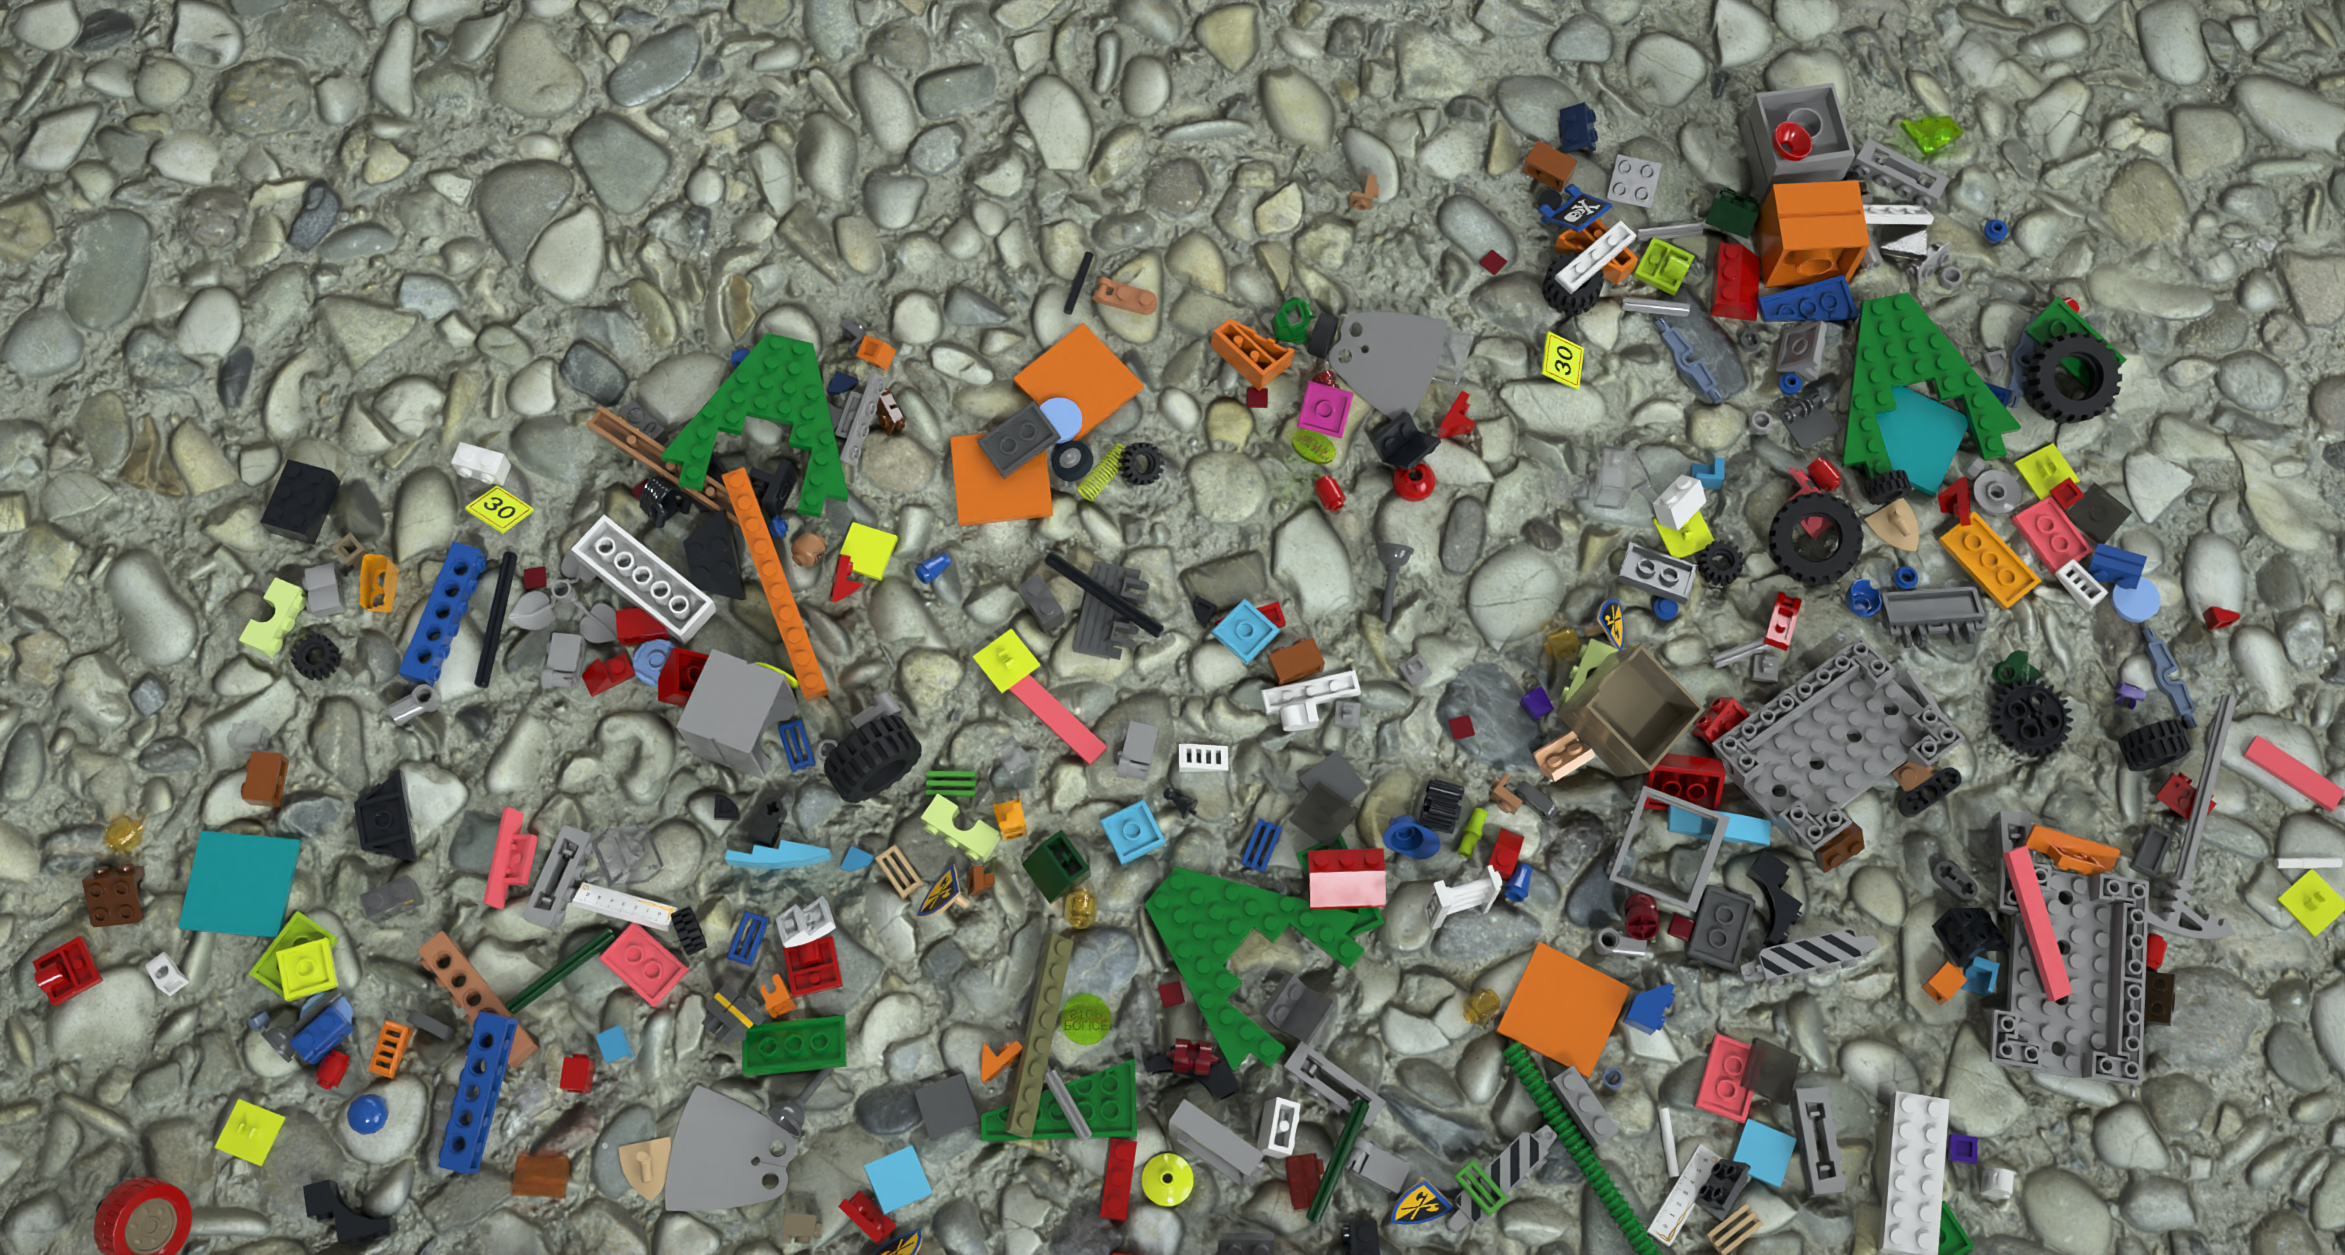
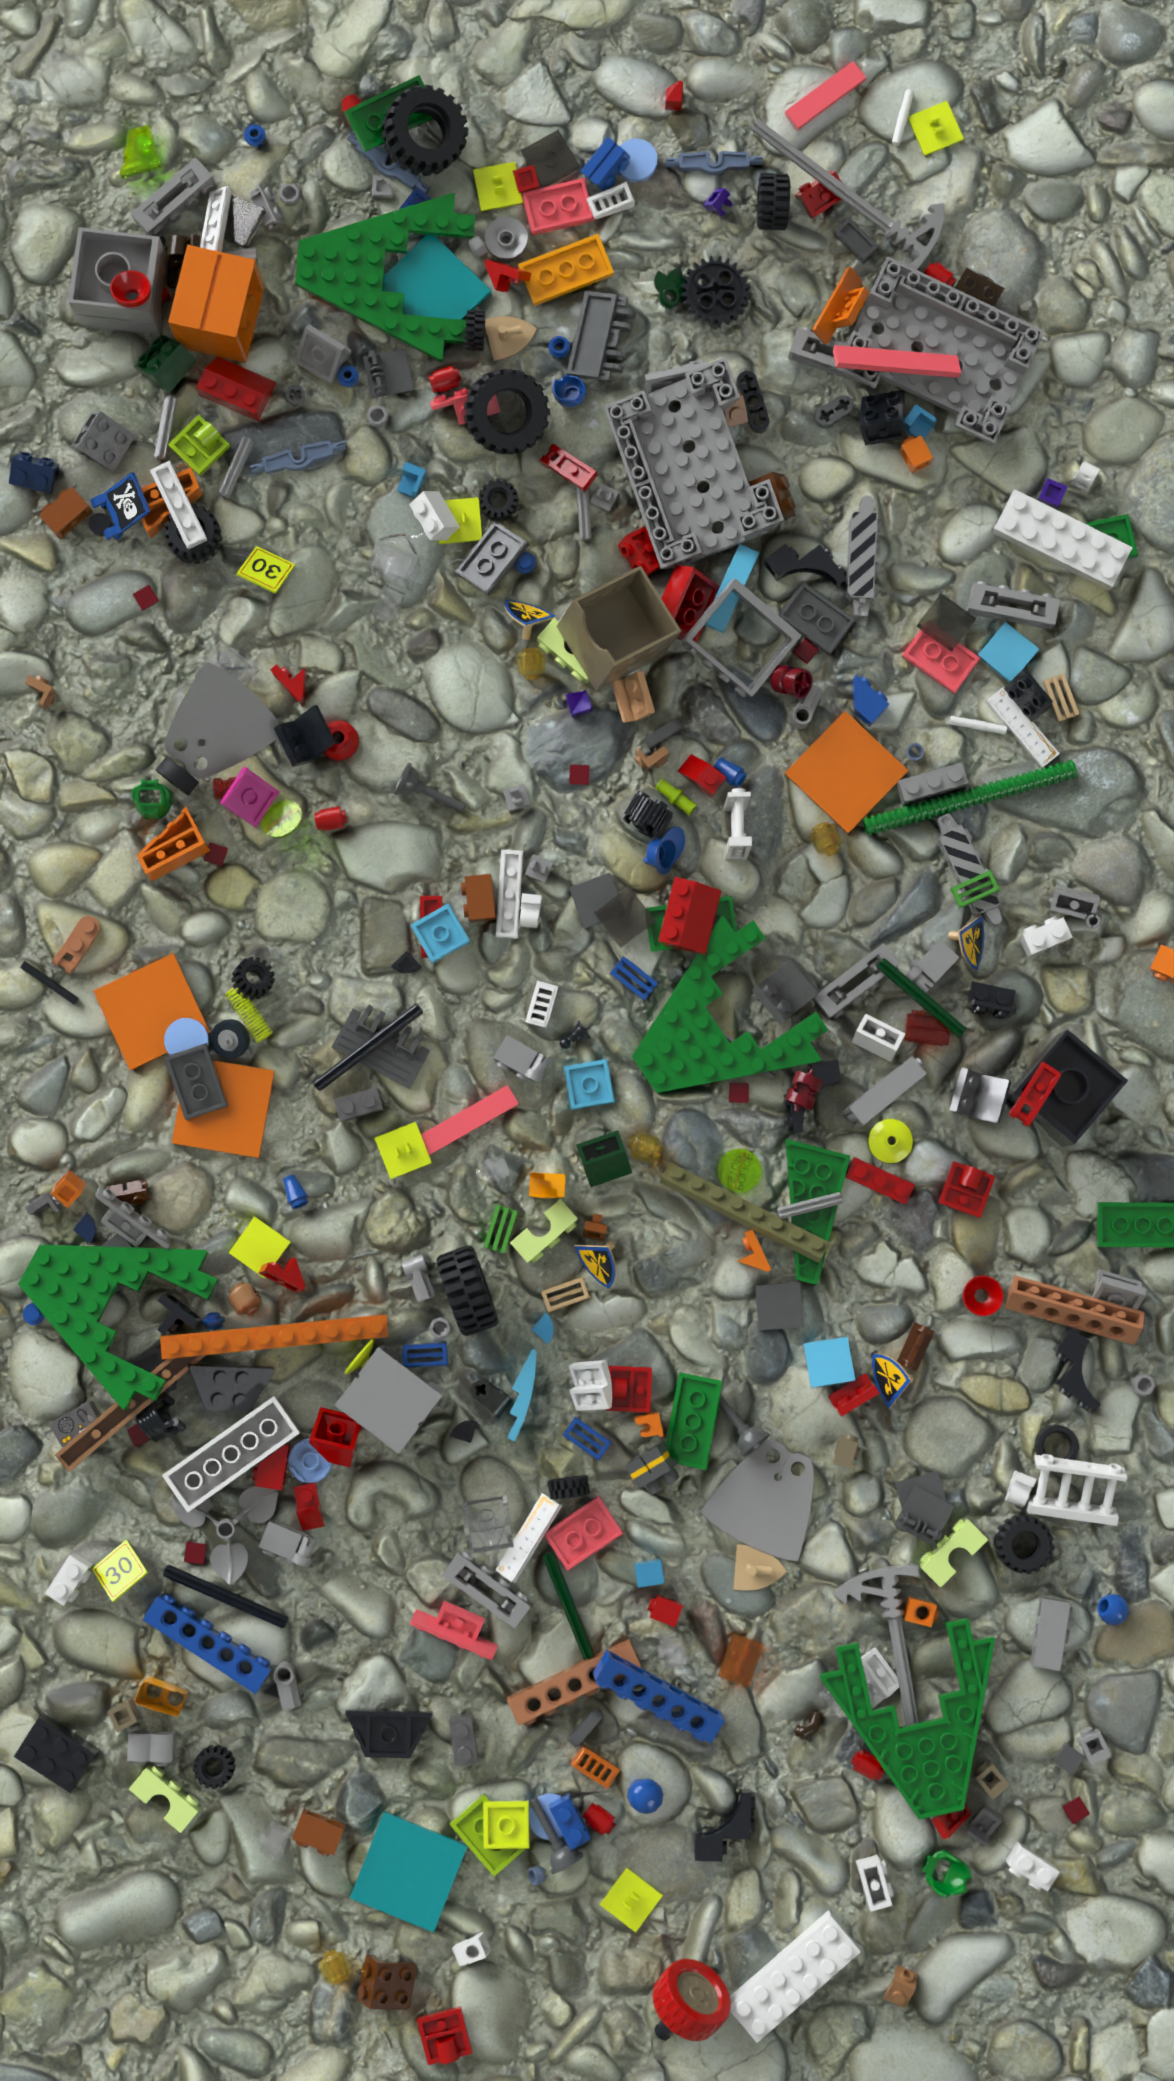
camera: 70 degrees left, 15 degrees up
blue wing [1756,275,1859,322] -> none

